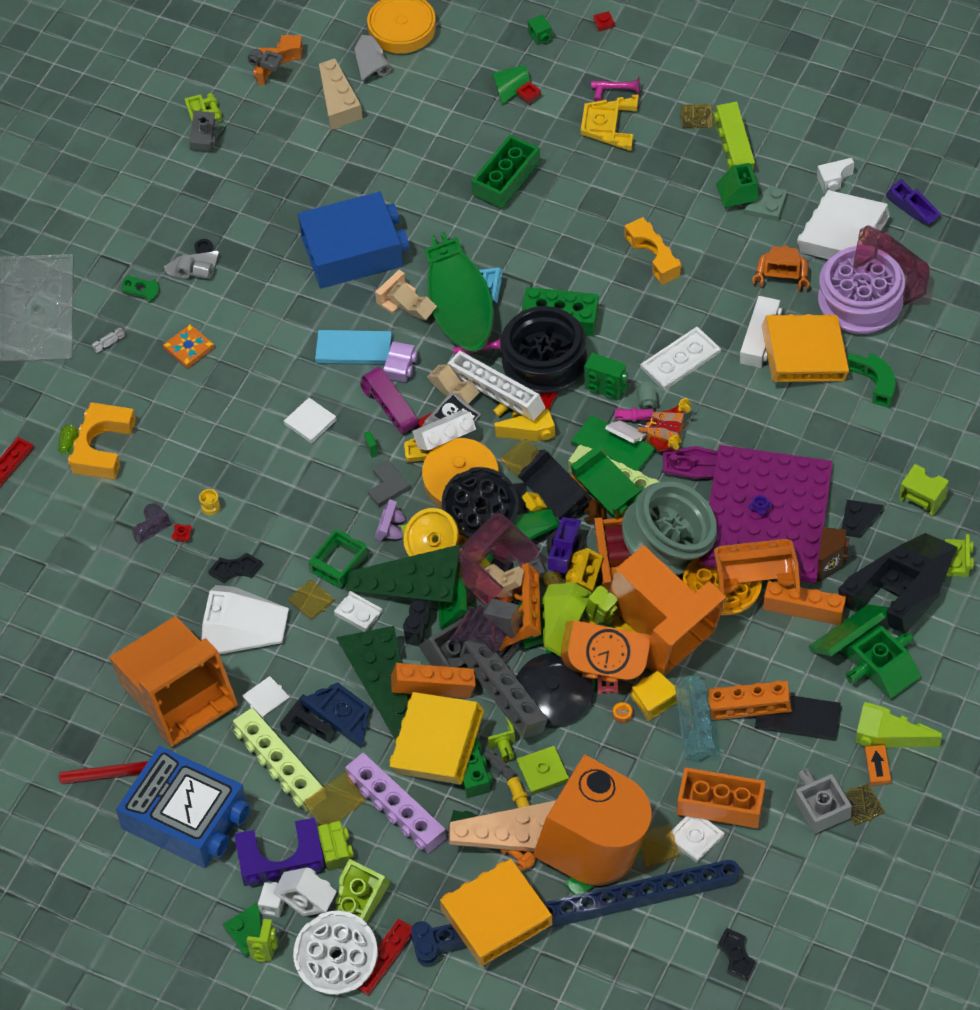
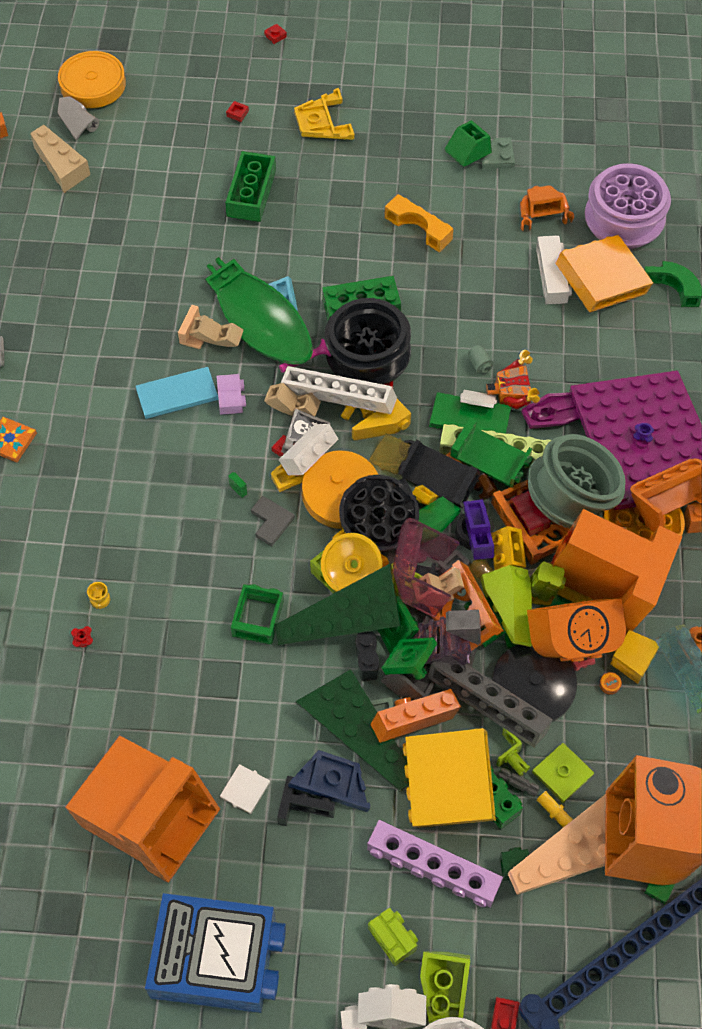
camera: 25 degrees left, 5 degrees up
red axle [59,761,148,784] -> none
clear purple plate [132,503,170,545] -> none
white wedge [202,585,289,654] -> none
black tile [208,553,263,583] -> none
yellowish green brick [233,708,326,812] -> none
dark purple arch [234,817,325,886] -> none
white tile [284,398,337,444] -> none
clear yellow piece [288,580,335,621] -> none
blue brick [298,191,410,289] -> none
clear yellow piece [303,771,365,826] -> none
white plate [334,591,383,632] -> none
magenta beam [360,366,419,434] -> none
lavender tile [374,499,406,542] -> none
light orange brick [440,859,552,967] -> none
green slope [492,65,530,106] -> none
orange bar [500,849,536,871] -> none
green brick [527,14,552,45] -> none
green brick [584,353,629,400] -> none
dark pink piece [591,77,640,102] -> none
dark pink pin [615,407,653,422] -> none
white tile [640,327,721,391] -> none
clear yellow piece [680,104,713,129] -> none
lime wedge [713,101,755,171] -> none
white brick [797,190,890,259] -> none
white arch [817,158,854,193] -> none
clear pink windscreen [853,225,930,305] -> none
dark purple slope [886,179,941,225] -> none
none -> green tile [381,637,437,680]

